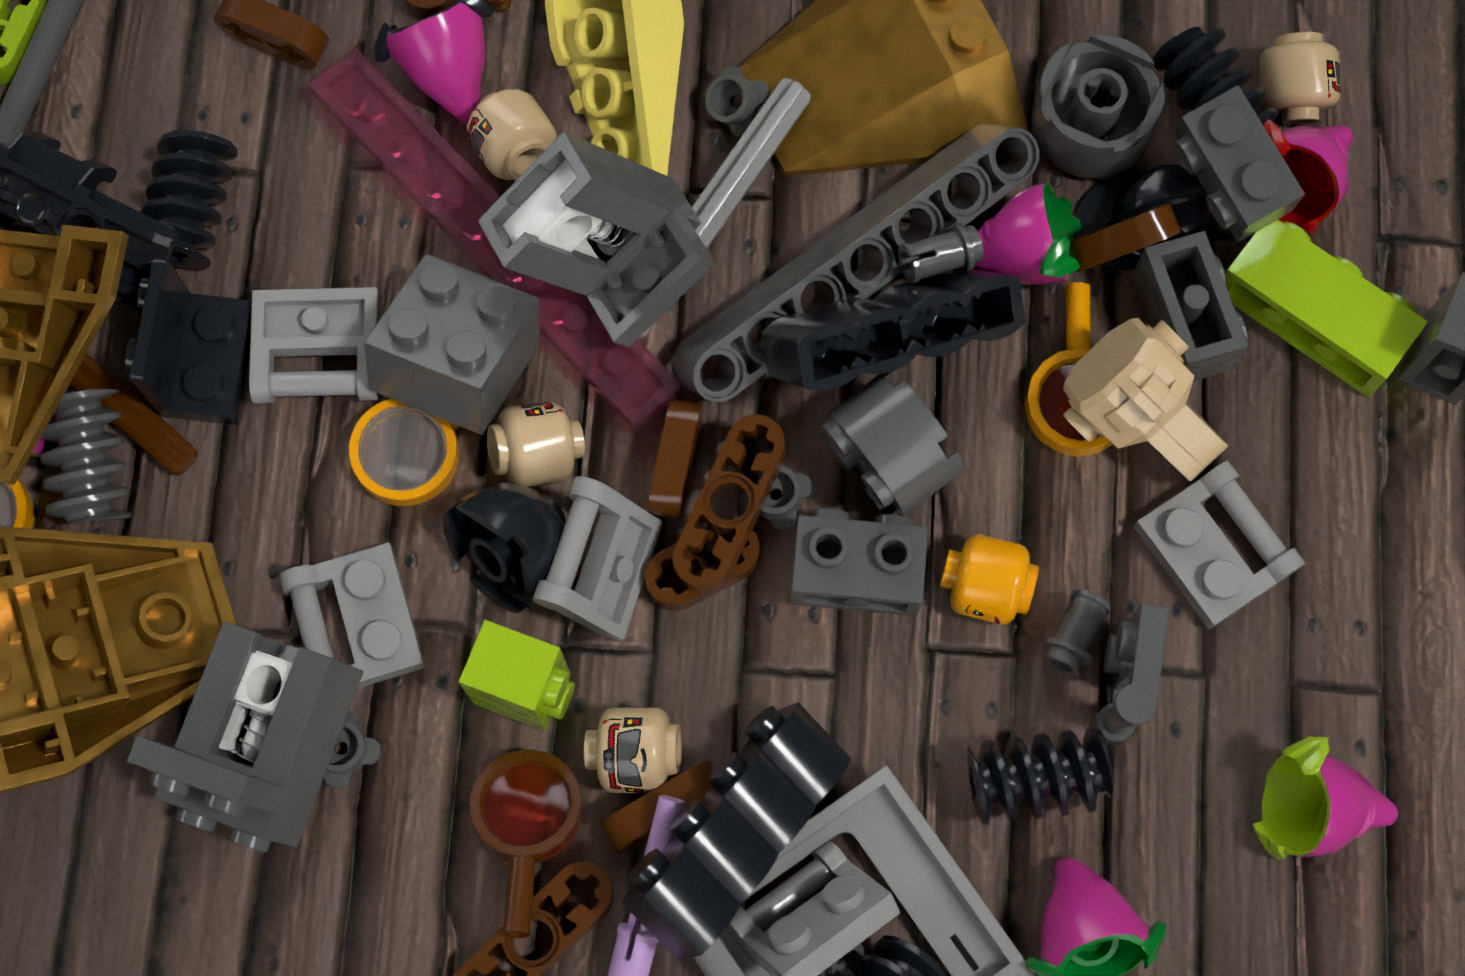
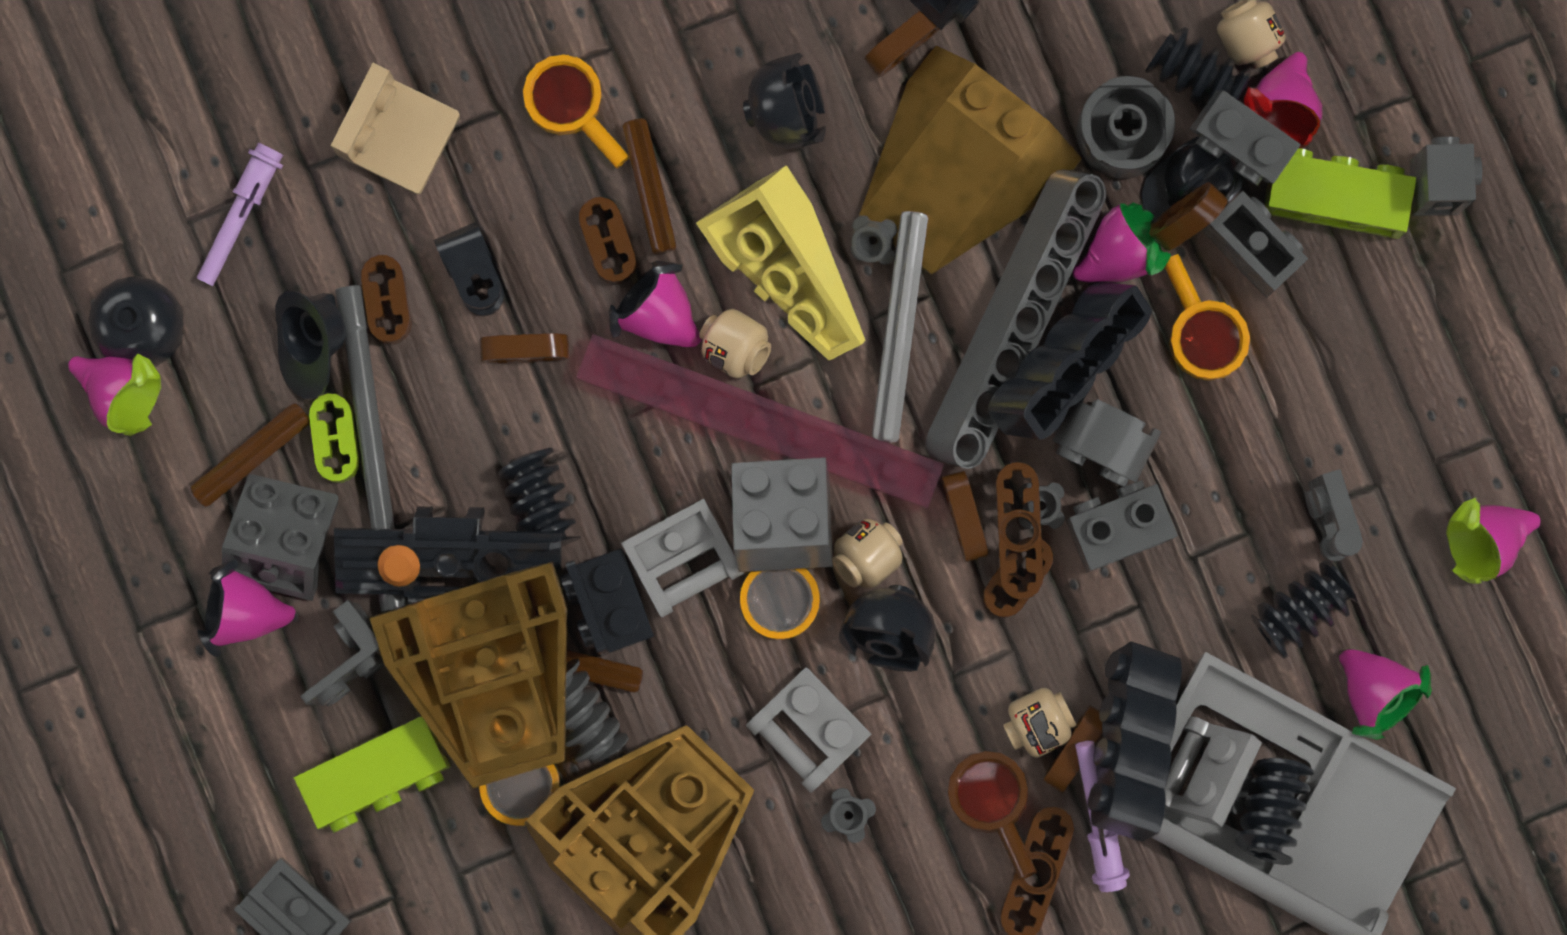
camera: 30 degrees left, 10 degrees up
dark grey brick [127,621,364,853] -> none
lime brick [459,620,575,732] -> none
dark grey brick [478,131,716,347] -> none
light grey plate [532,476,663,641] -> none
dark grey pin [898,223,984,284] -> none
light orange head [940,534,1039,625] -> none
dark grey pin [1043,589,1111,676] -> none
tan piece [1063,318,1228,481] -> none
light grey plate [1133,460,1306,630] -> none

